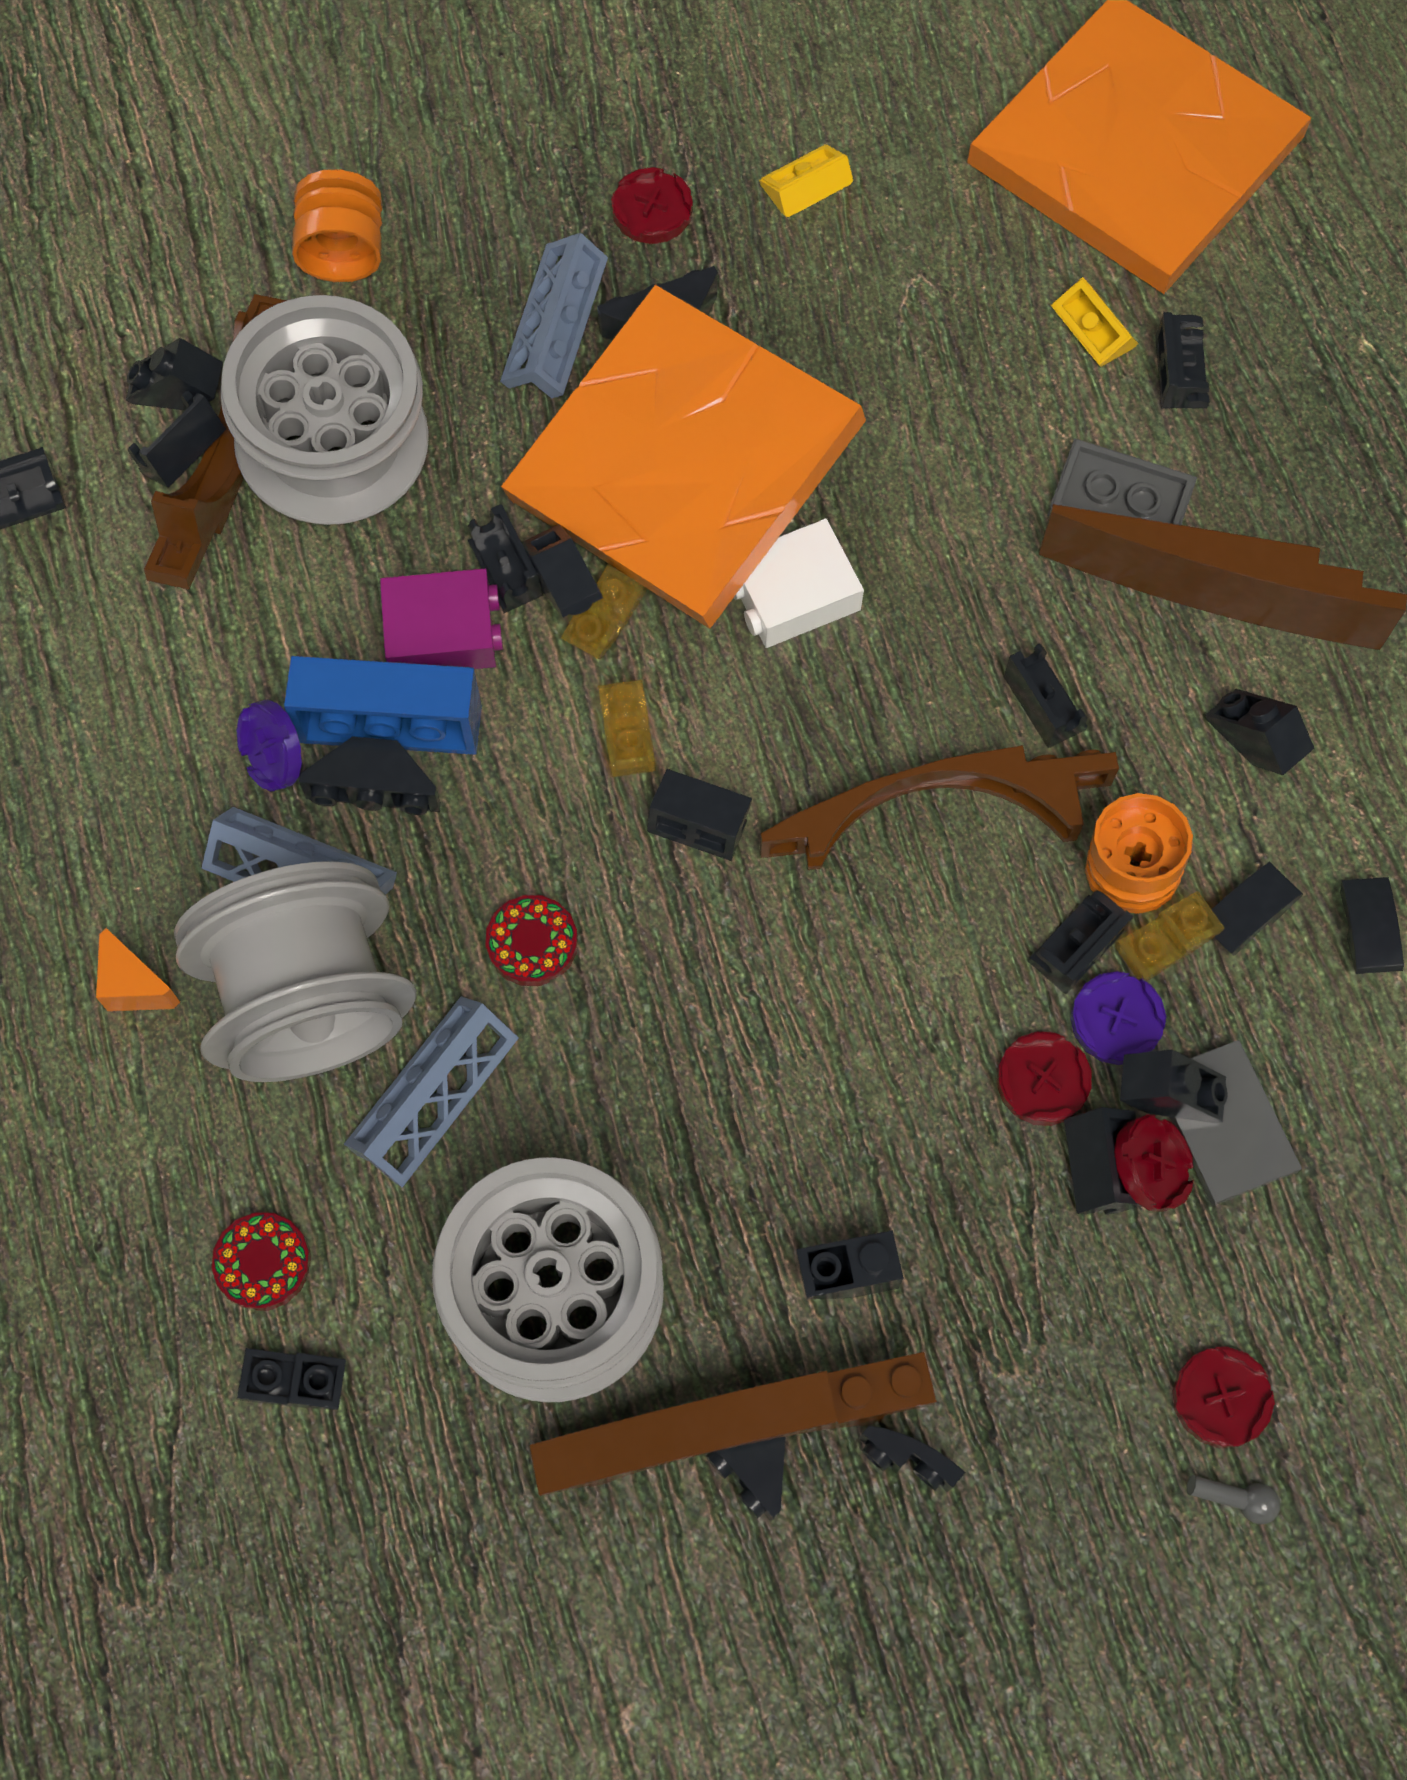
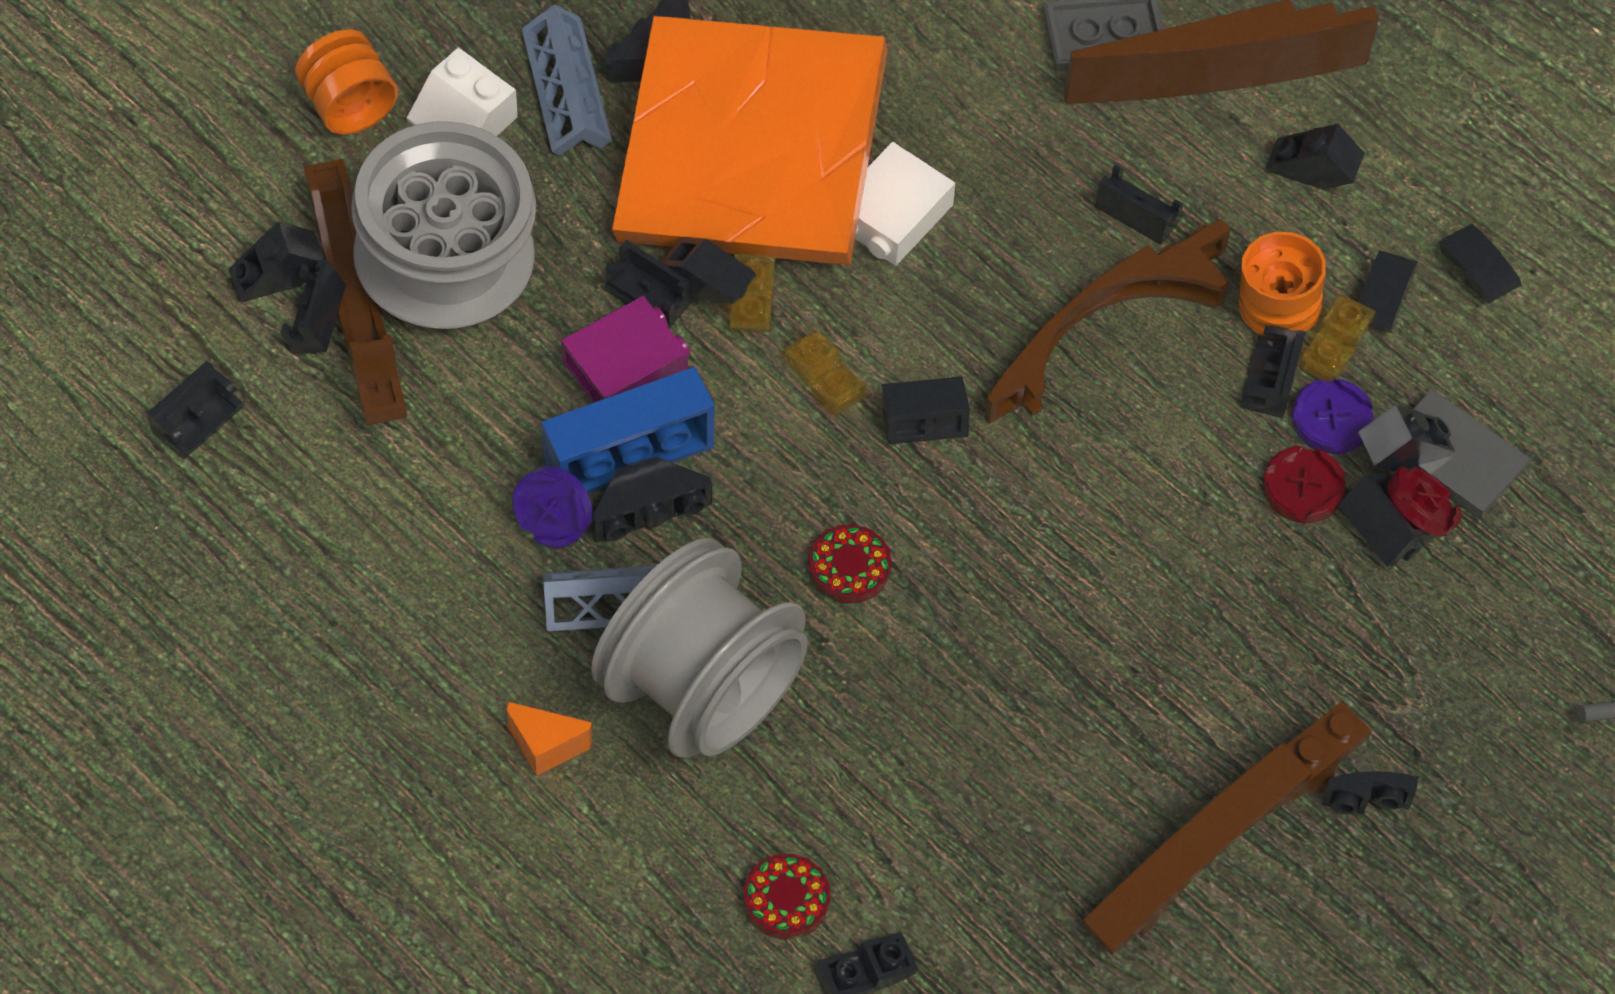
camera: 30 degrees left, 10 degrees down
sand blue fence [344,996,519,1187] -> none
light grey wheel [432,1158,664,1402] -> none
black slope [705,1437,786,1522] -> none
black slope [796,1230,904,1299] -> none
dark red tile [1172,1347,1275,1448] -> none
none -> white slope [407,47,518,136]

